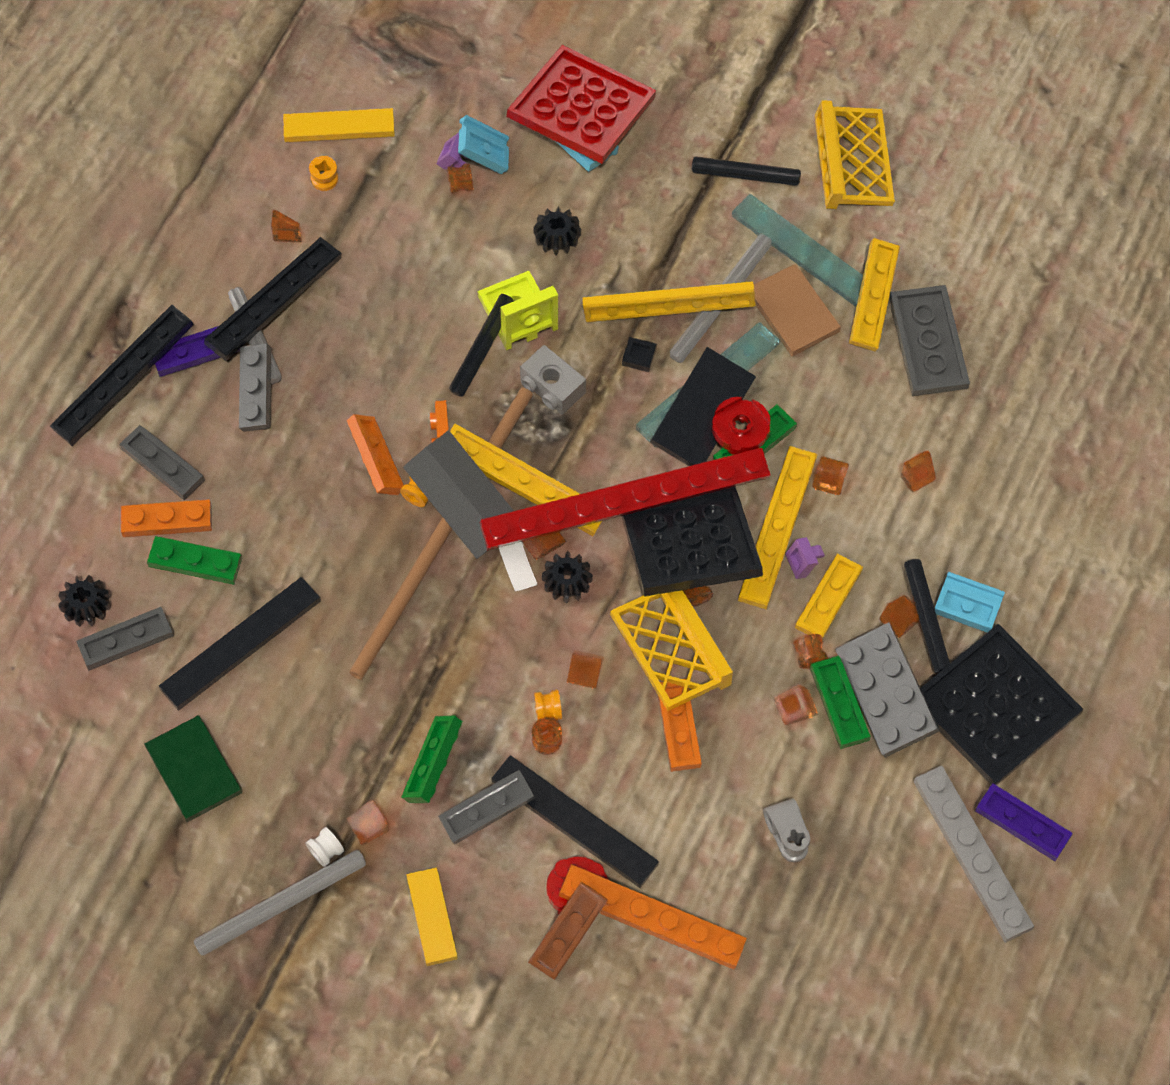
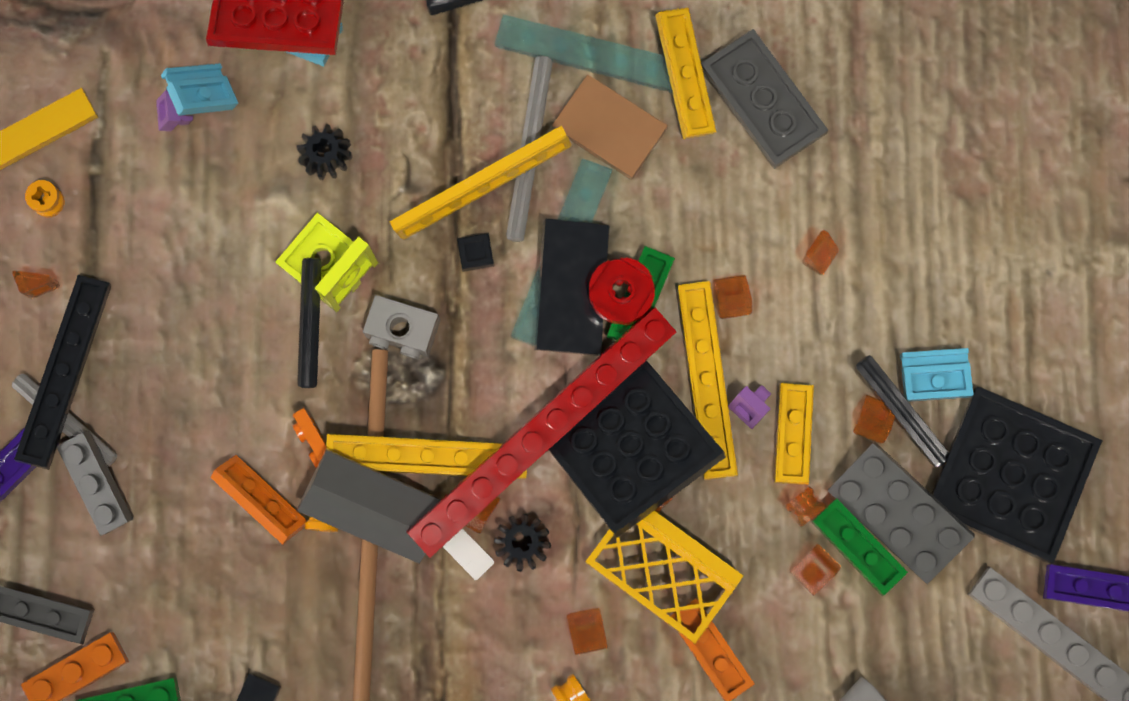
camera: 20 degrees left, 15 degrees up
clear orange wheel [447,163,473,194] -> none

